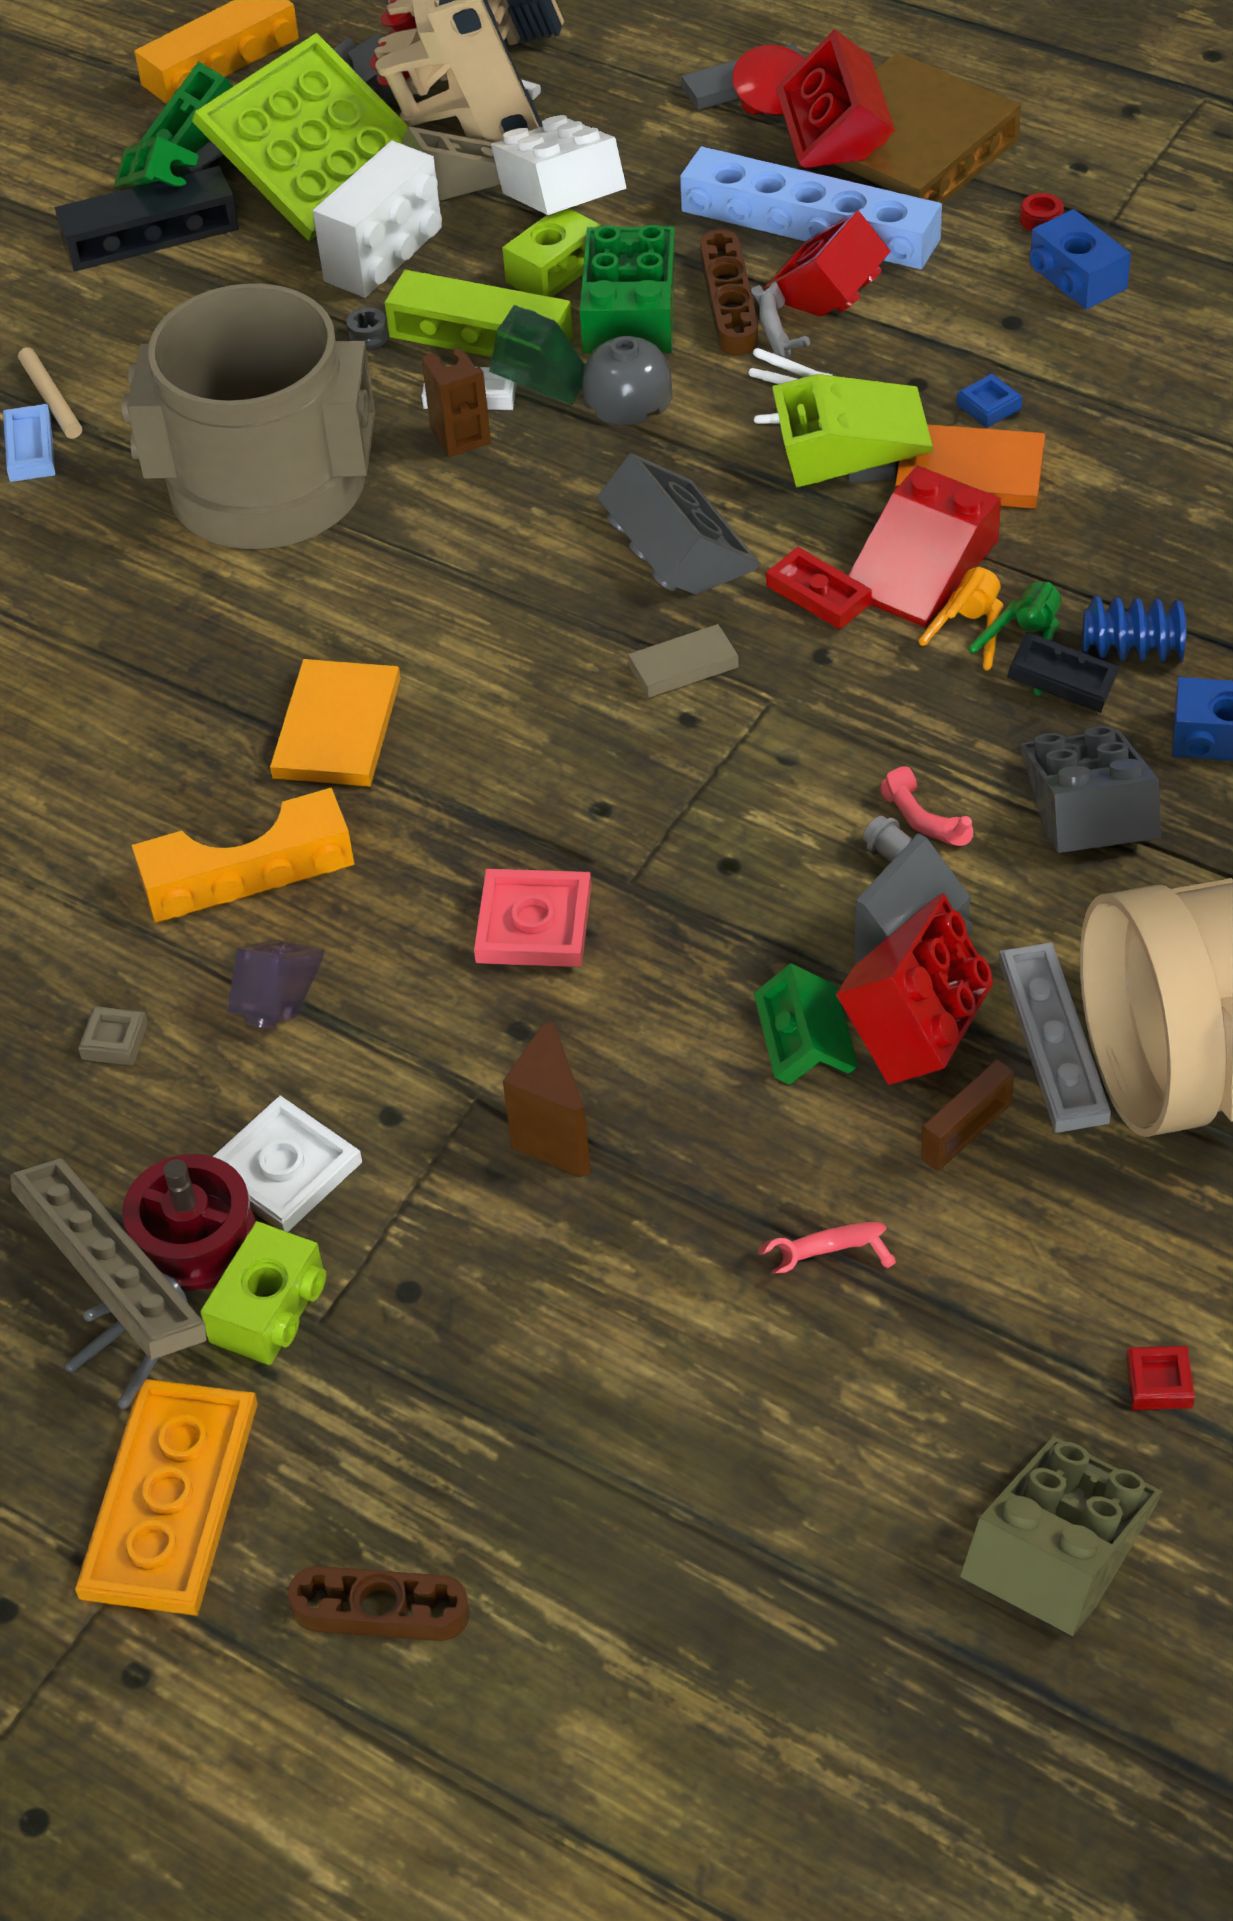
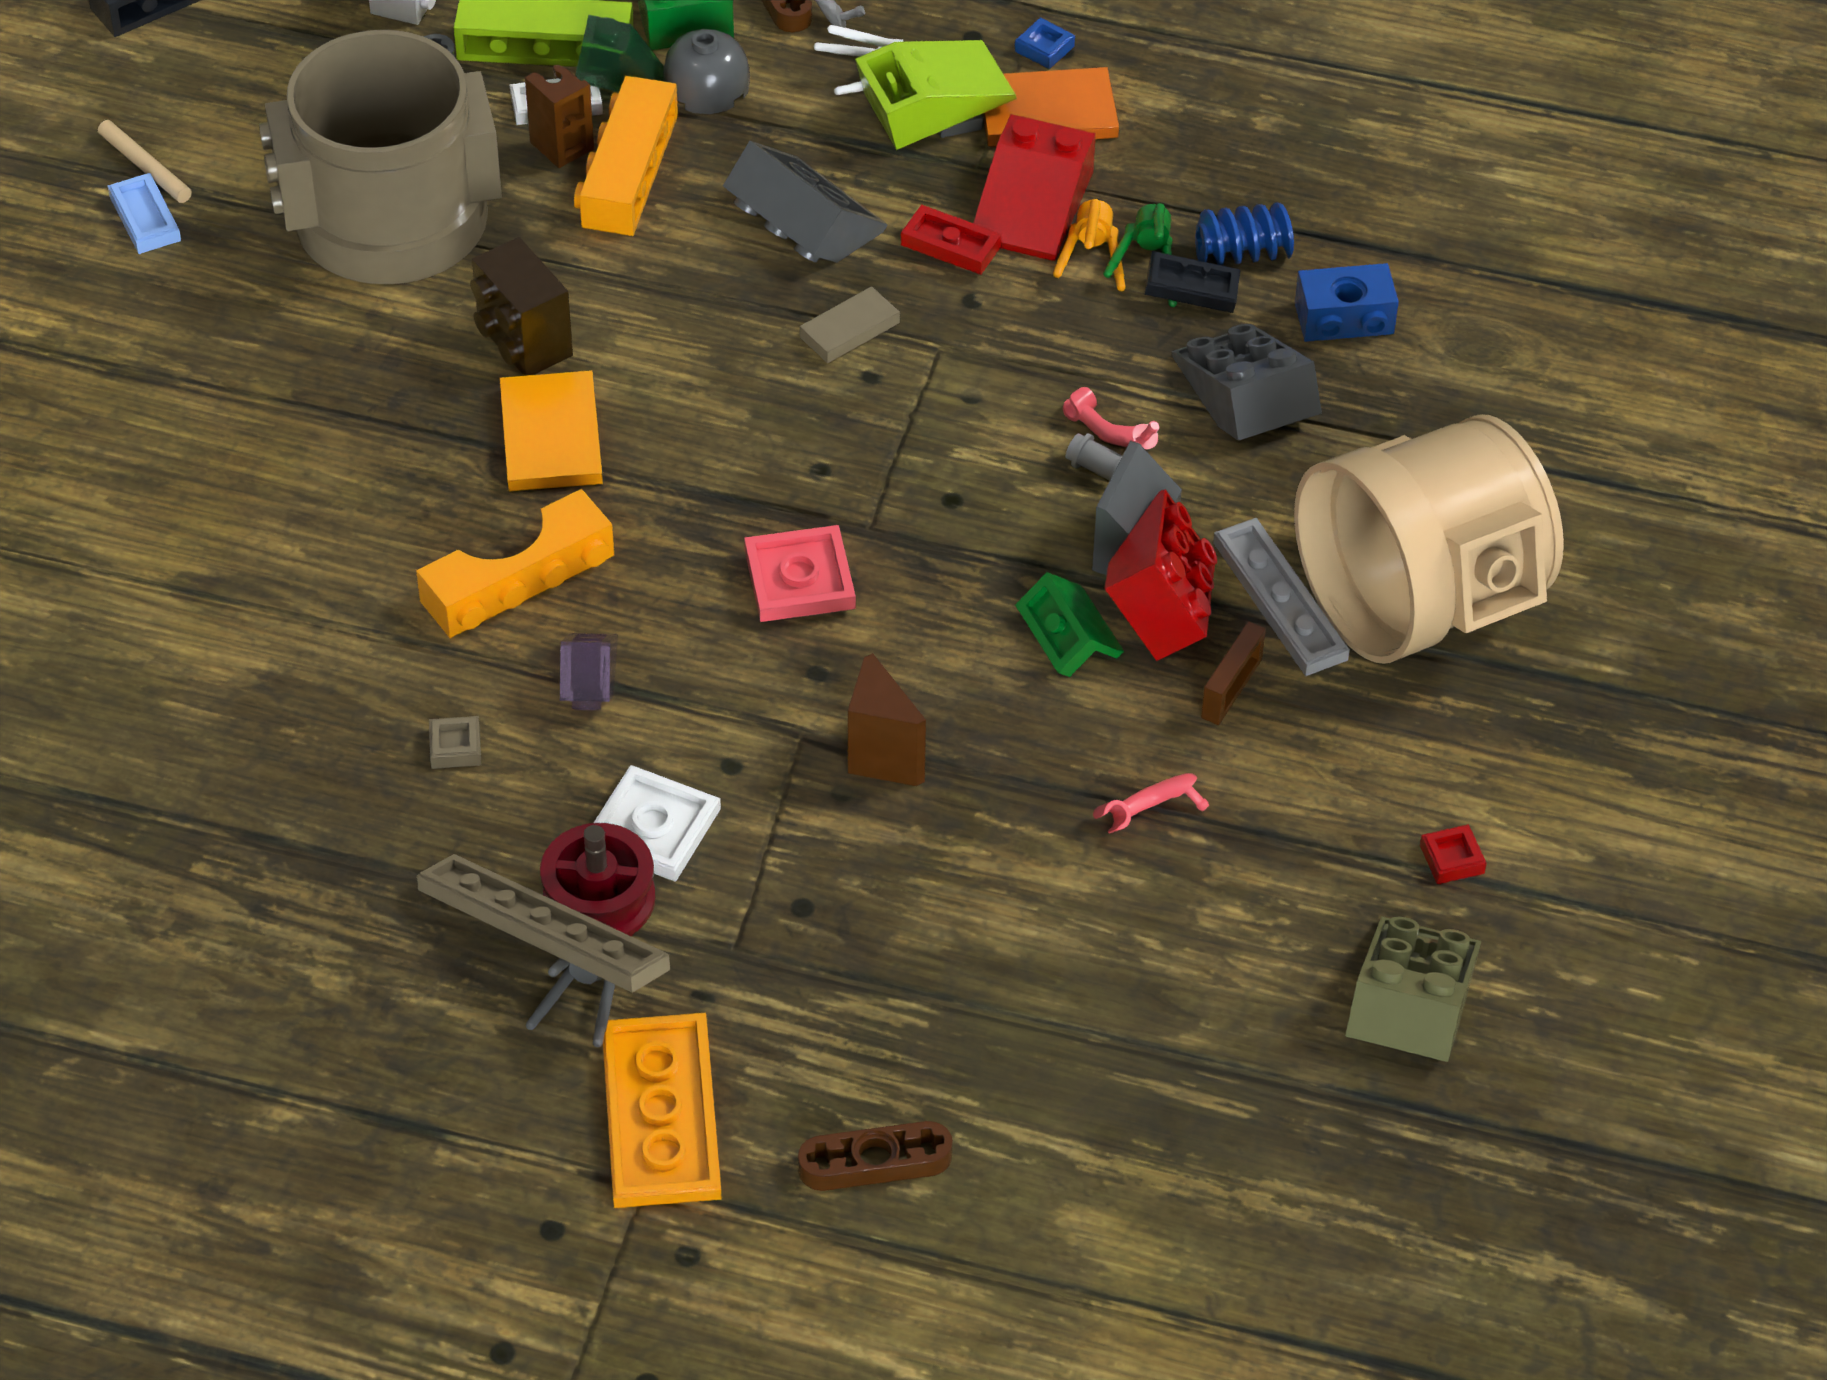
camera: 20 degrees left, 0 degrees up
lime brick [200,1221,326,1366] -> none
none -> dark brown brick [470,237,573,376]
none -> light orange brick [574,76,678,236]

